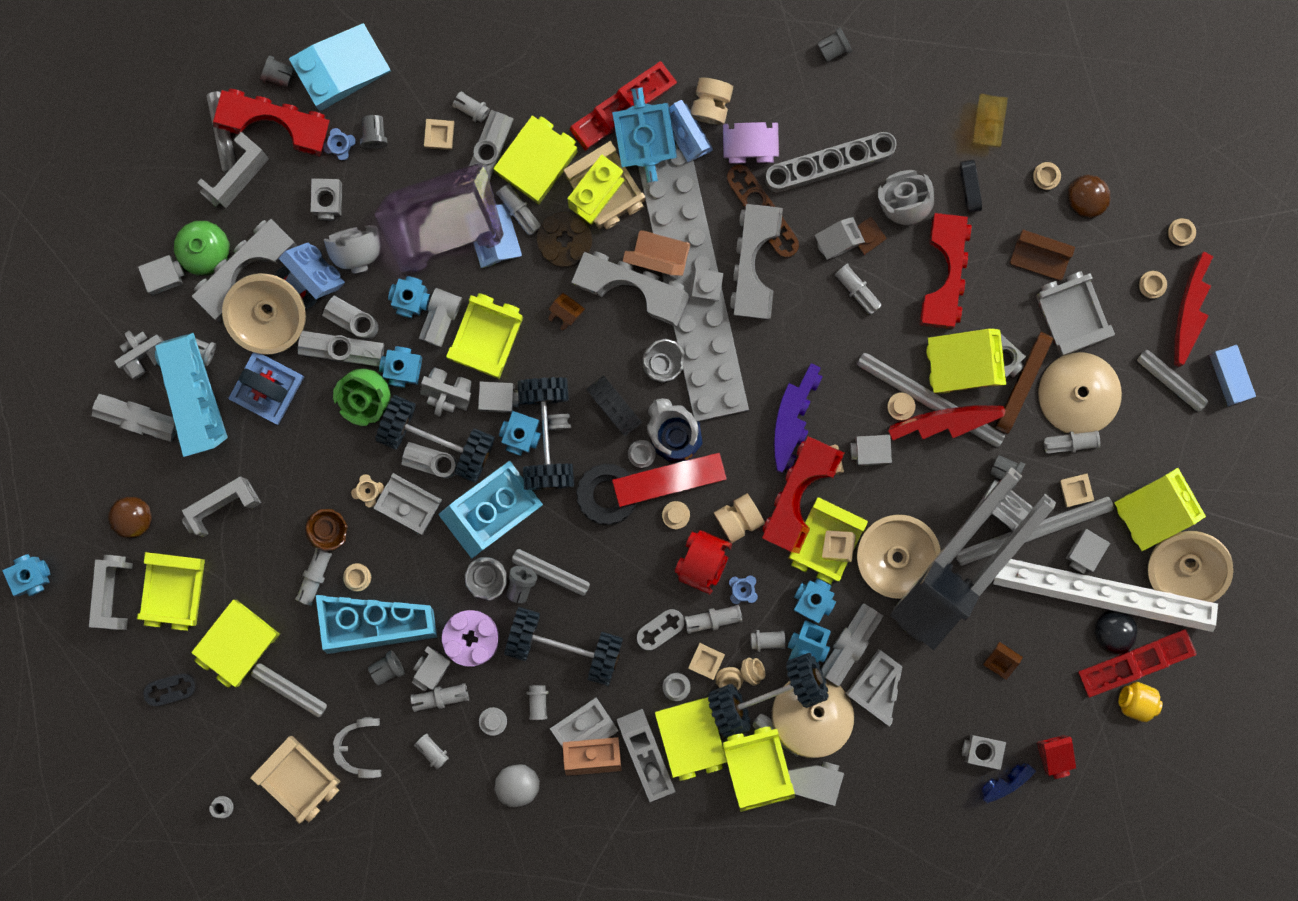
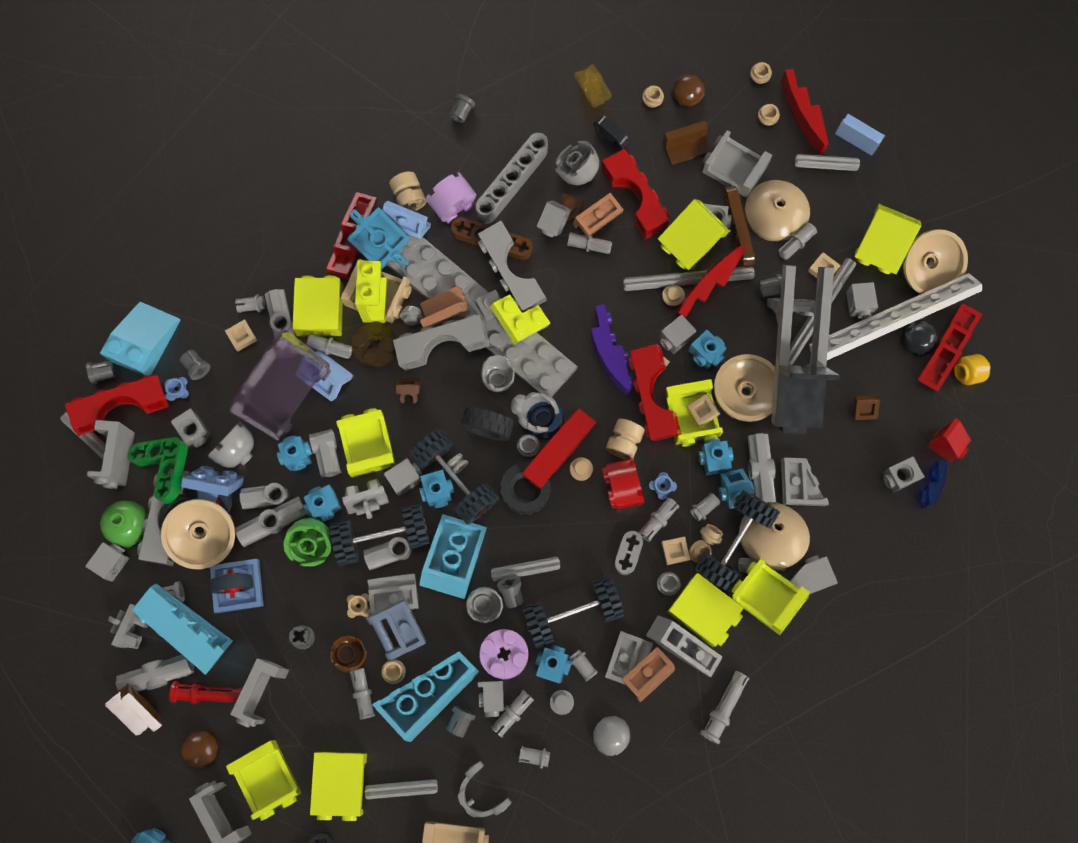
camera: 40 degrees left, 10 degrees down
none -> panel [105,683,162,736]
none -> green beam [127,437,188,504]
none -> red pin [170,681,243,704]
none -> dark grey bush [289,625,315,649]
none -> sand blue plate [366,599,426,661]
none -> light grey plate [400,306,423,326]
none -> neon yellow plate [490,295,550,345]
none -> dark azure brick [535,645,572,683]
none -> nougat panel [573,193,623,237]
none -> dark azure brick [689,330,727,370]
none -> light grey pin [699,671,749,745]

